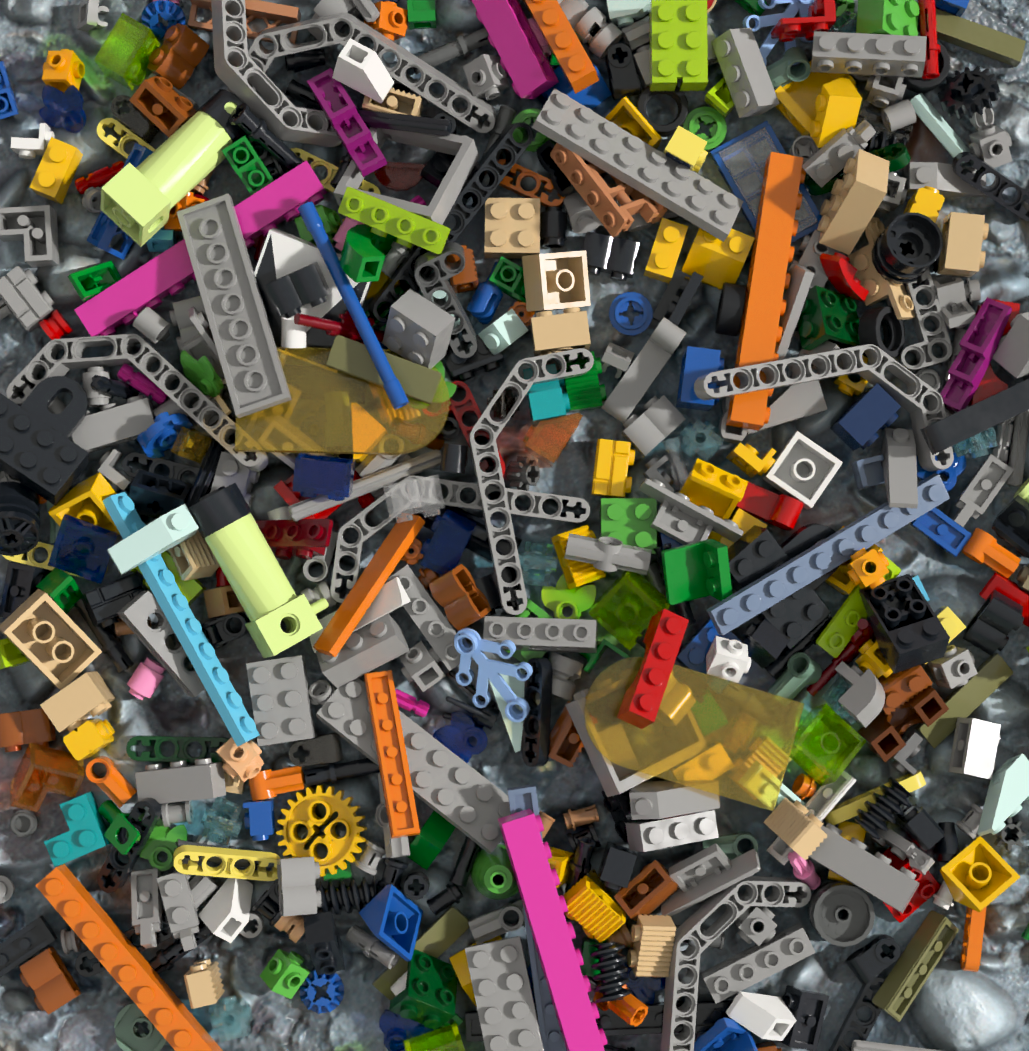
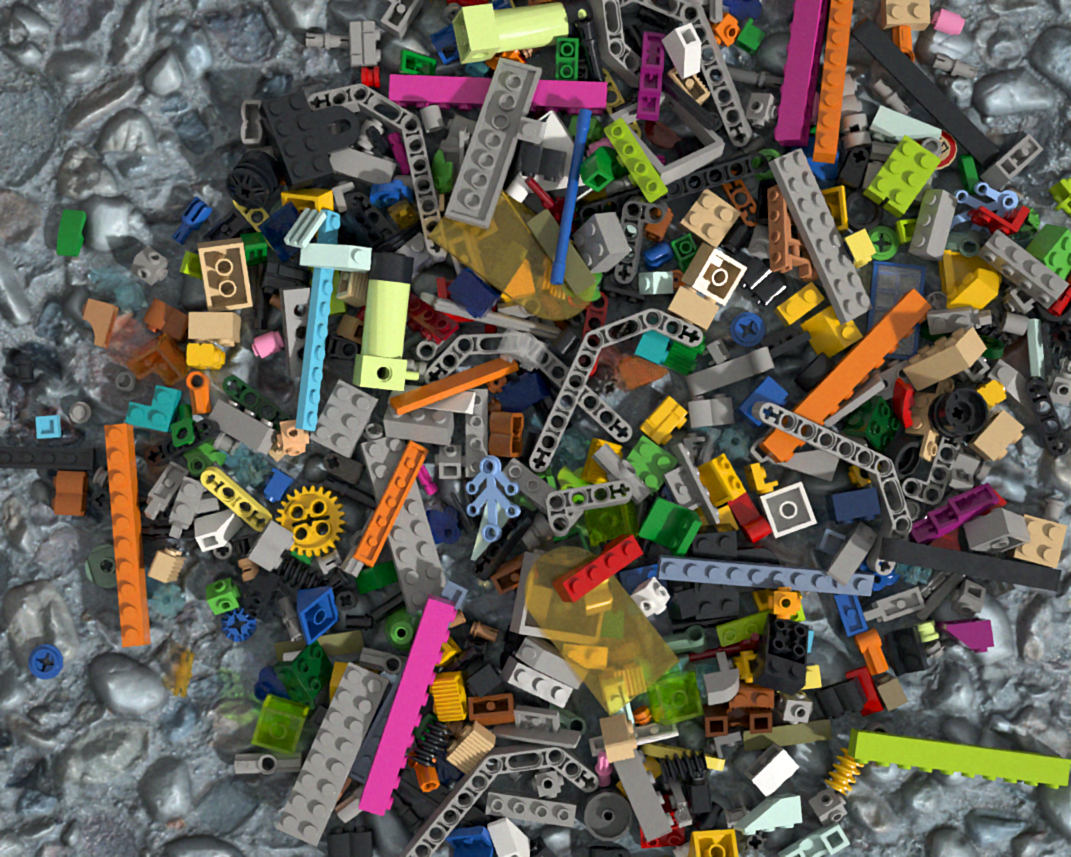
camera: 45 degrees right, 0 degrees up
orange piece [248,765,305,801] -> none
none -> light aqua tile [284,208,326,249]
none -> light grey brick [516,116,547,145]
none -> light grey beam [546,480,633,537]

